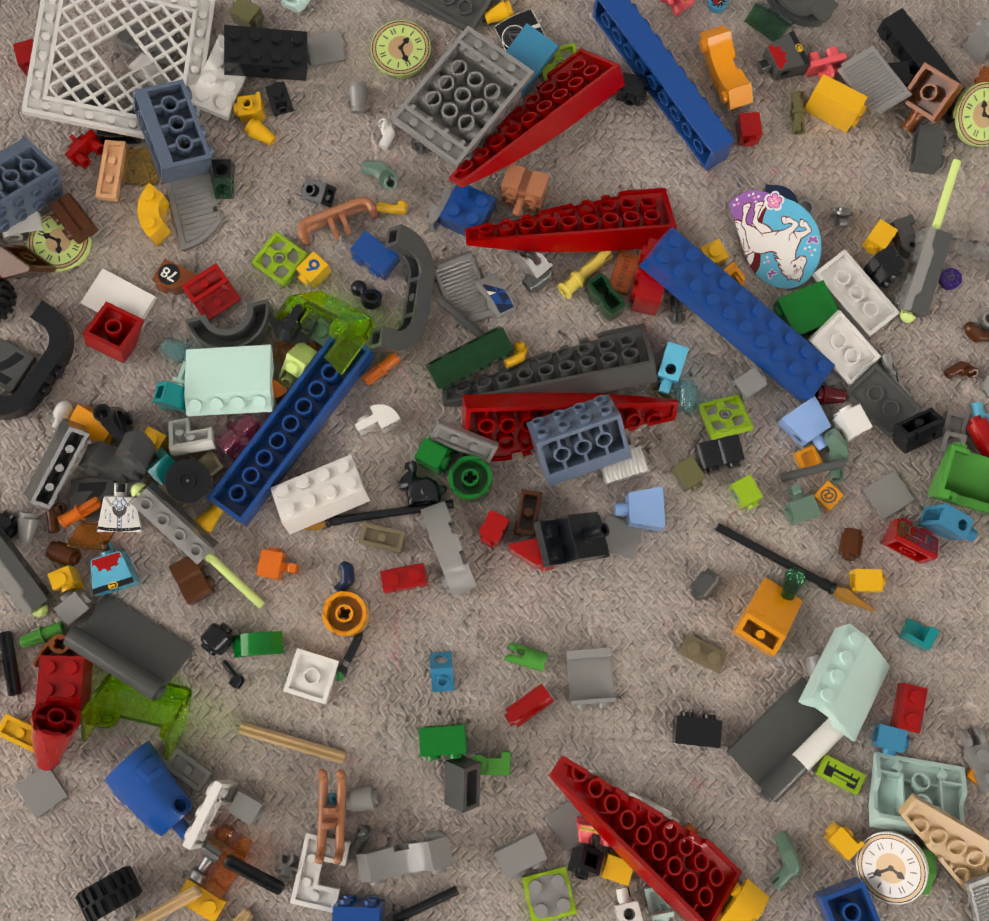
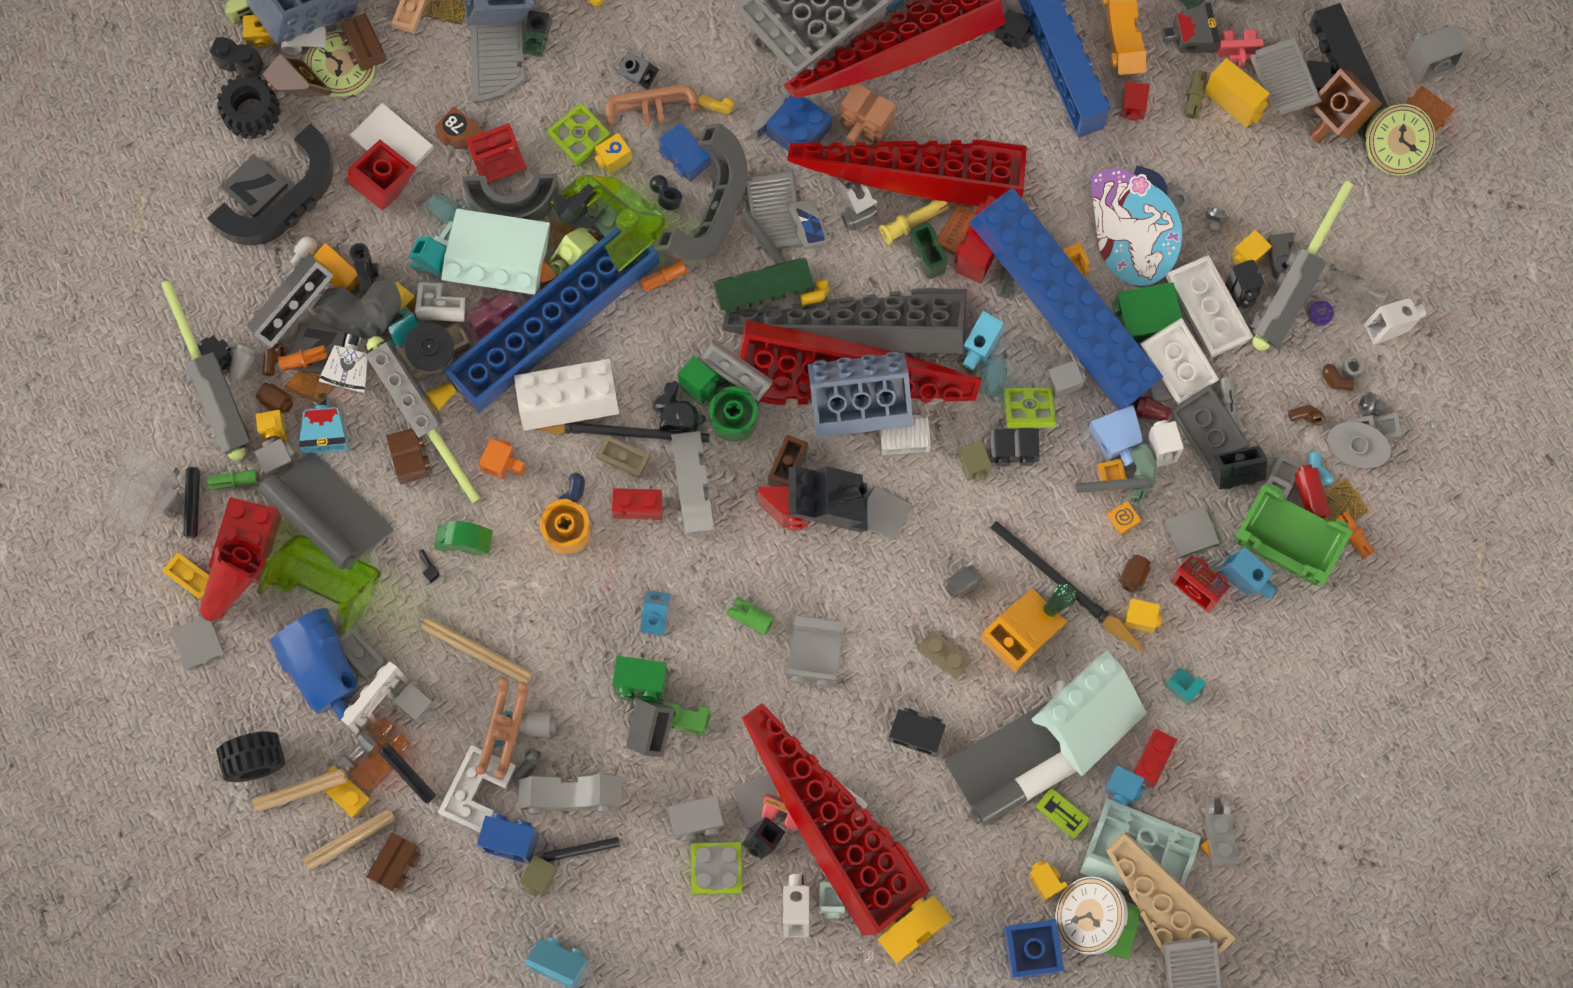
camera: 10 degrees right, 5 degrees down
dark orange panel [33,634,74,667] -> none
yellow brick [137,183,171,247] -> none
black head [201,622,234,656] -> none
flat silver plate [275,854,298,878] -> none
white plate [283,648,340,704] -> none
black piece [336,631,363,681] -> none
white brick [355,404,402,436] -> none
sand green arm [361,161,398,190] -> none
white arm [378,118,395,150] -> none
red brick [479,510,509,548] -> none
red brick [504,683,554,728] -> none
yellow brick [600,851,633,886] -> none
light blue torso [614,487,665,531] -> none
yellow brick [700,239,729,267] -> none
lime brick [727,474,763,510] -> none
sand green arm [770,831,802,891] -> none
sand green brick [783,483,821,526] -> none
dark grey brick [909,124,947,175] -> none

